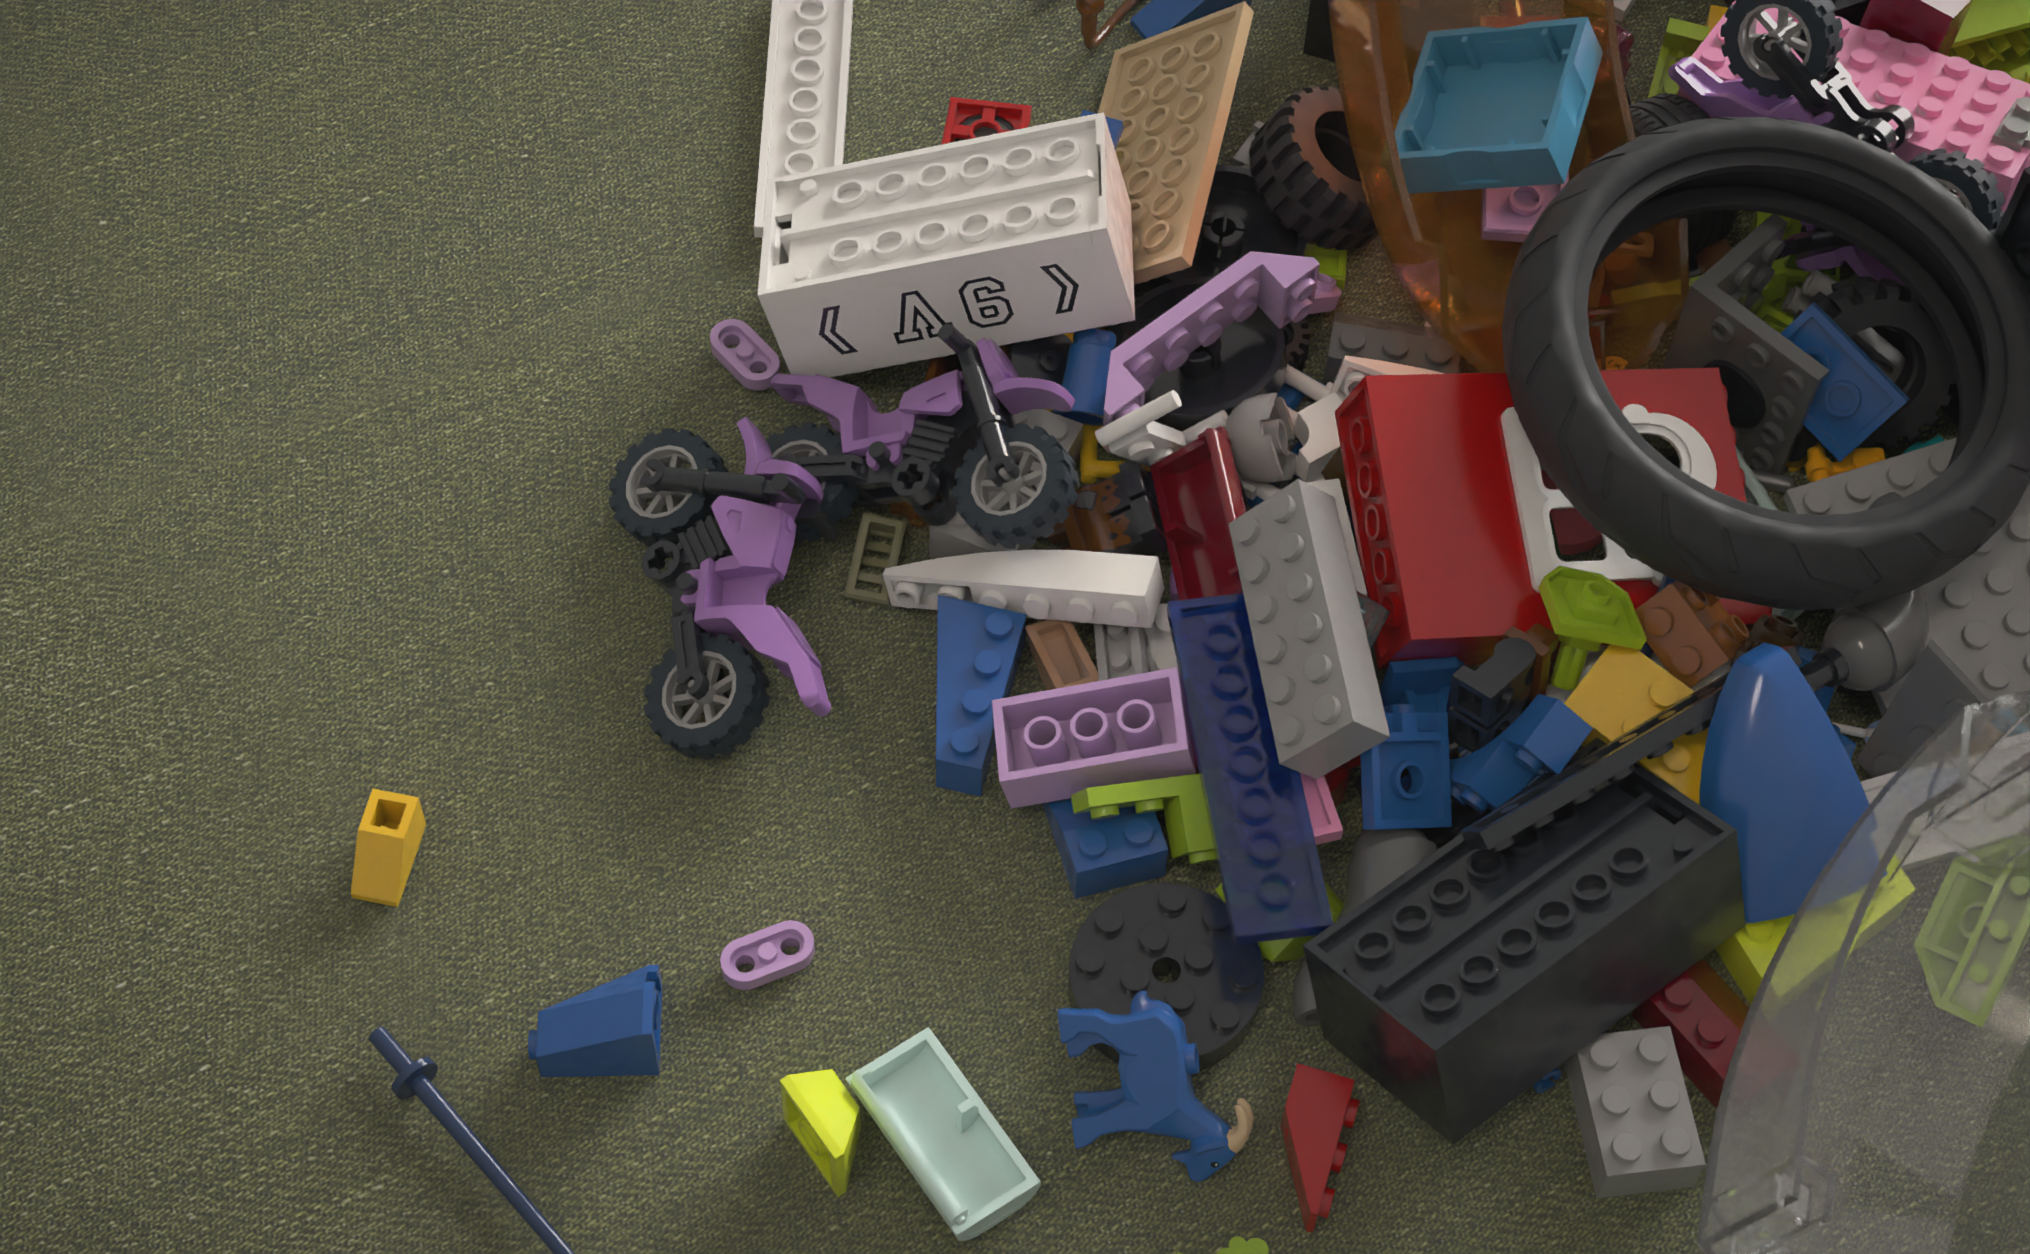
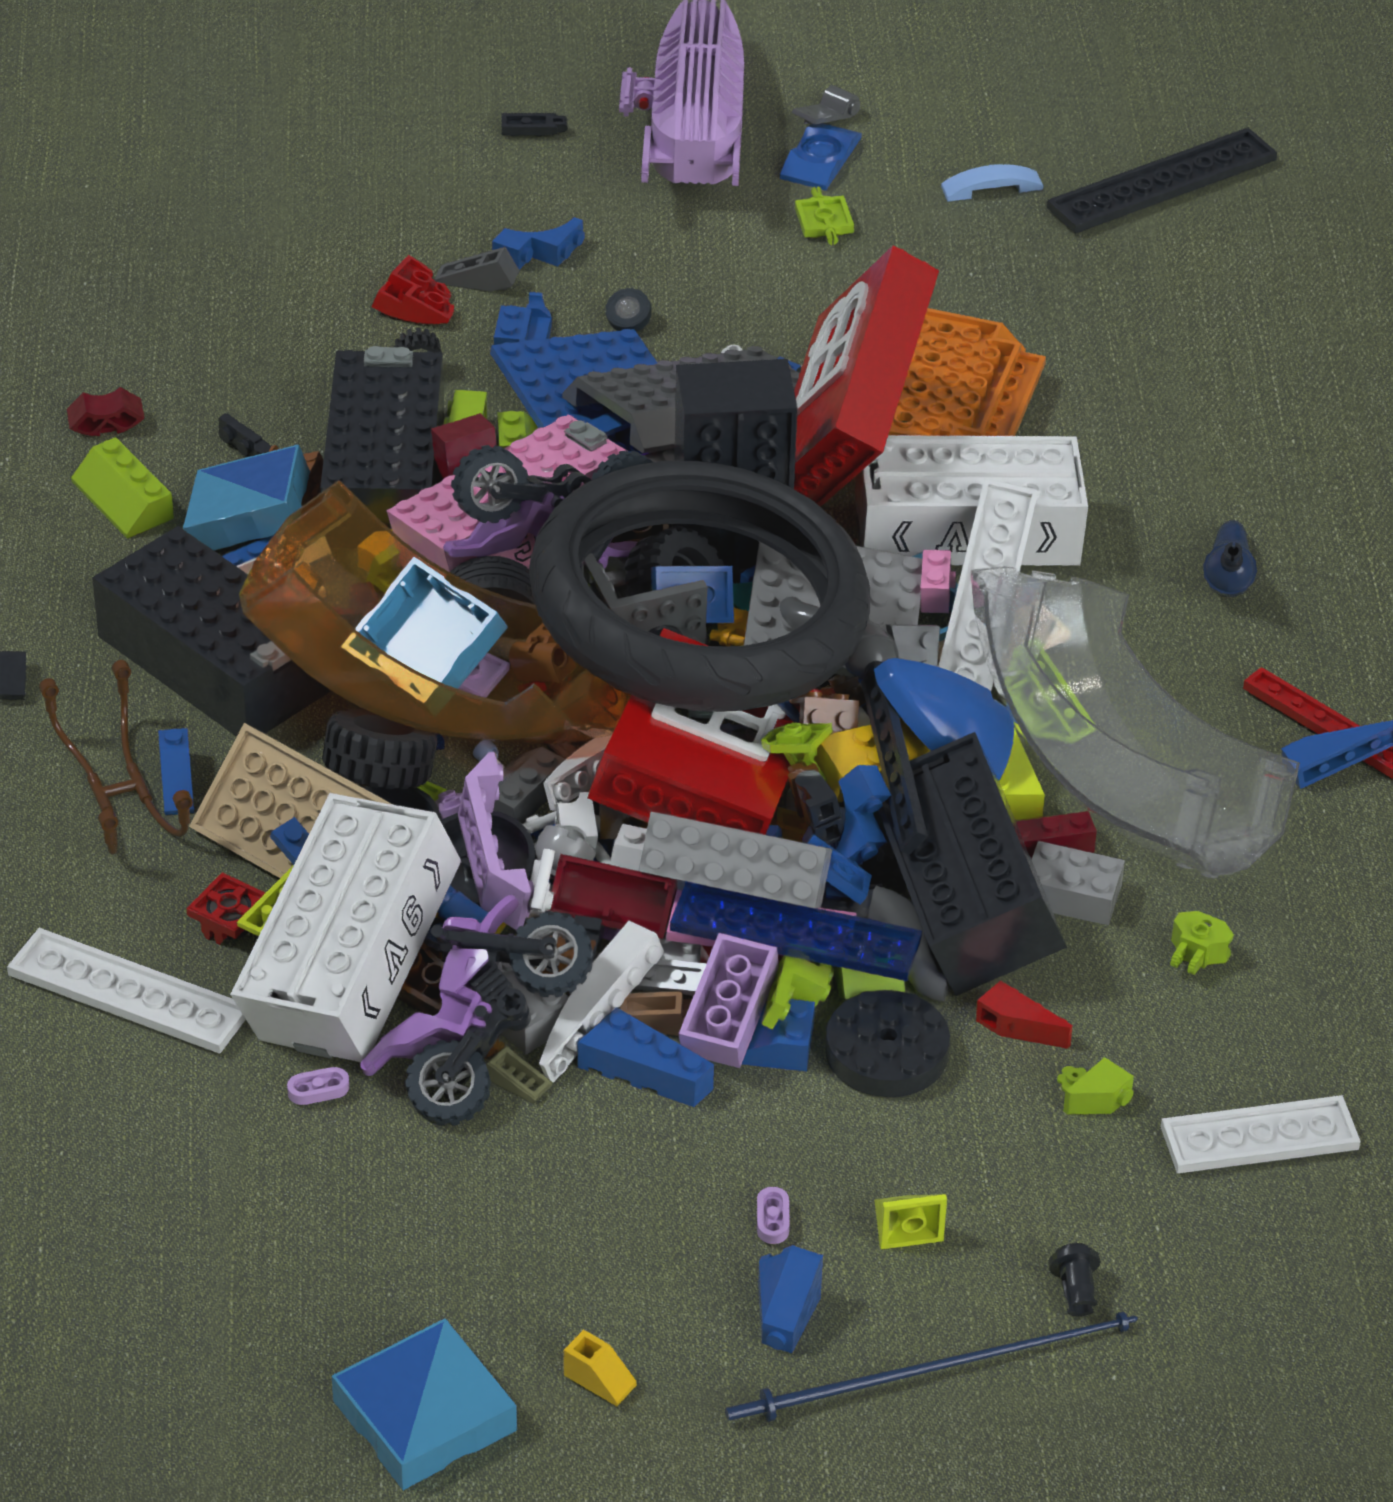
camera: 65 degrees left, 15 degrees down
piece [609,417,840,760] -> none
light aqua container [845,1027,1041,1241] -> none
blue animal [1058,990,1254,1182] -> none
none -> dark azure tile [332,1318,517,1490]

